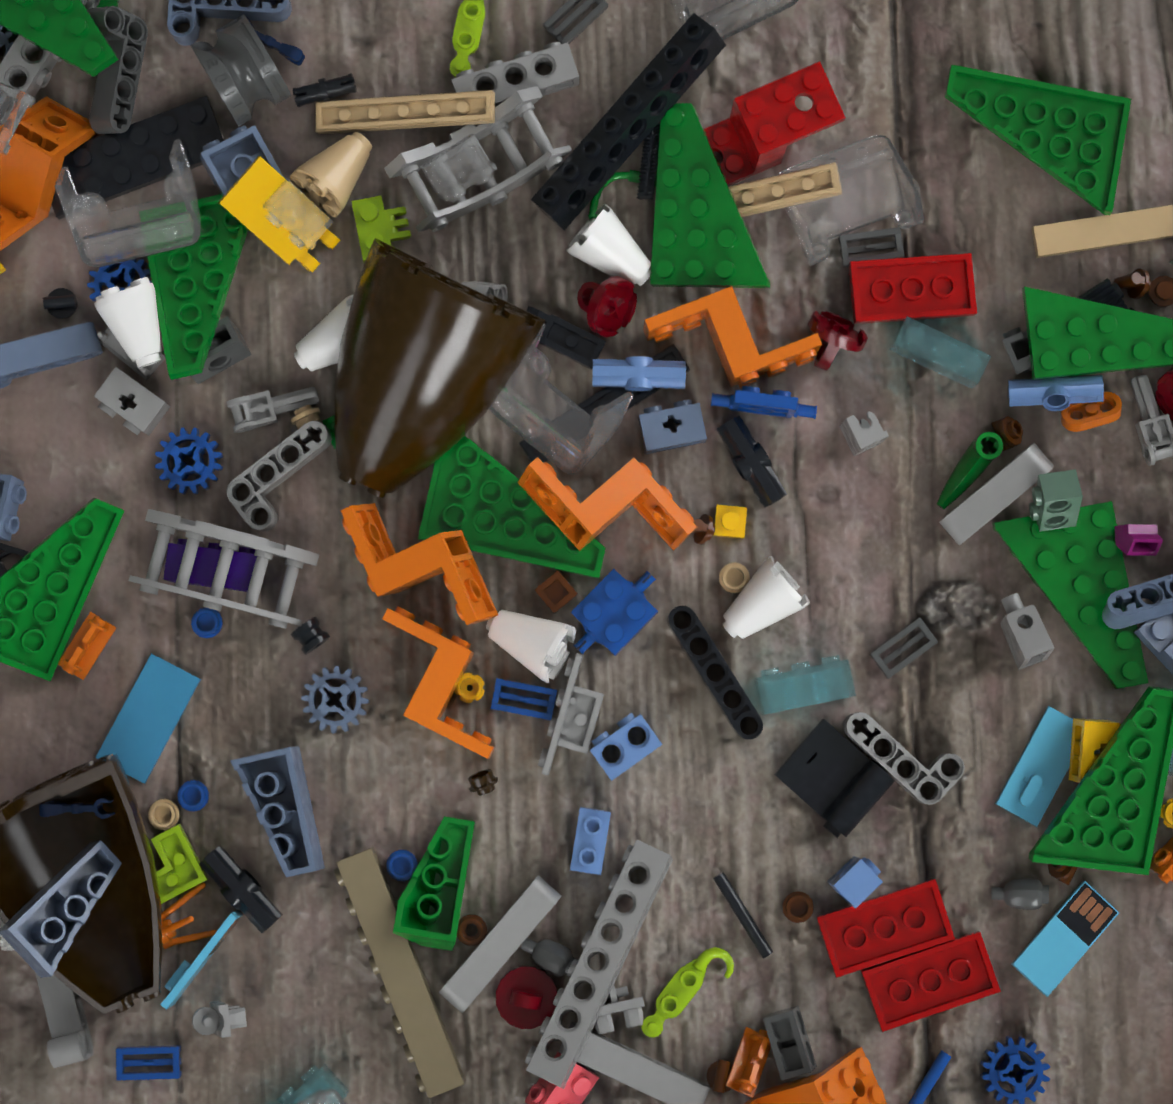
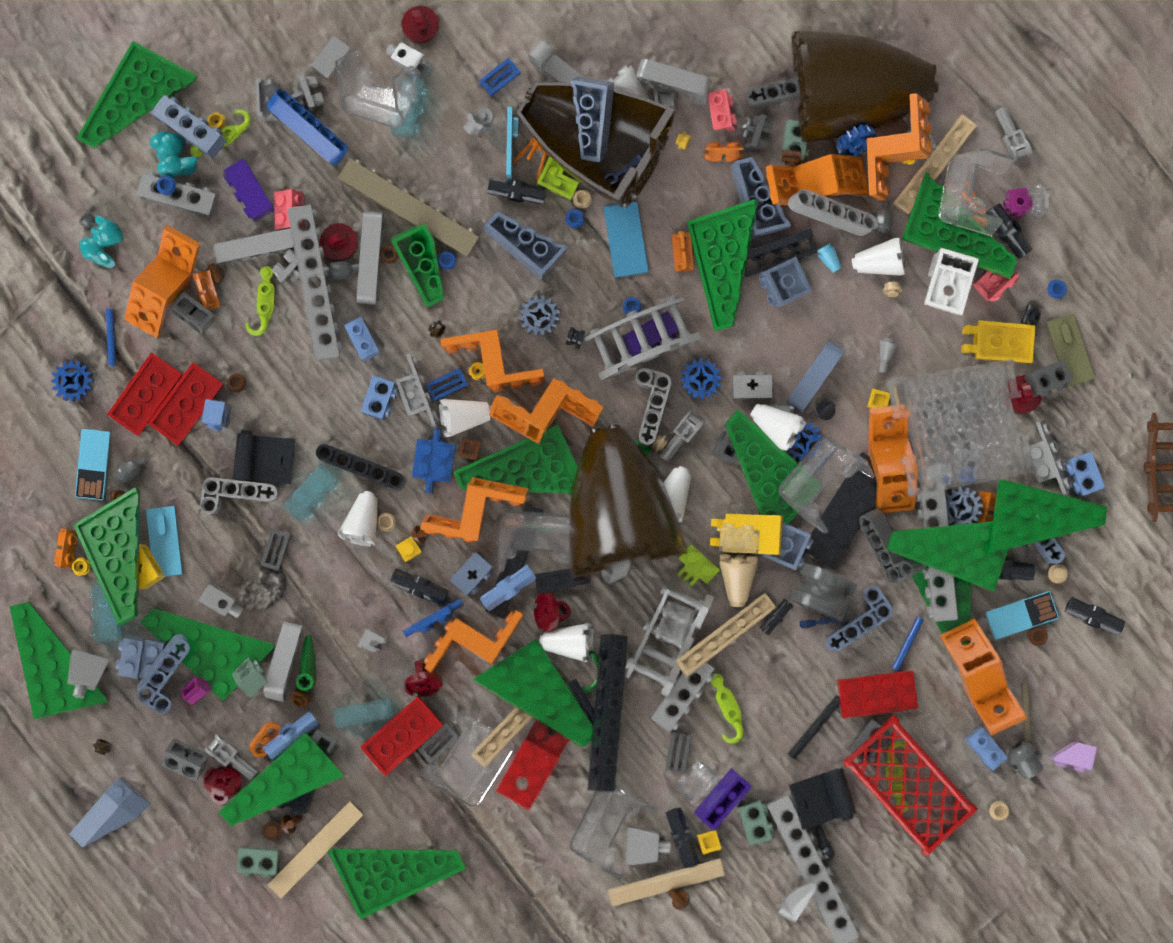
camera: 150 degrees right, 0 degrees up
black bar [713,872,773,958] -> none

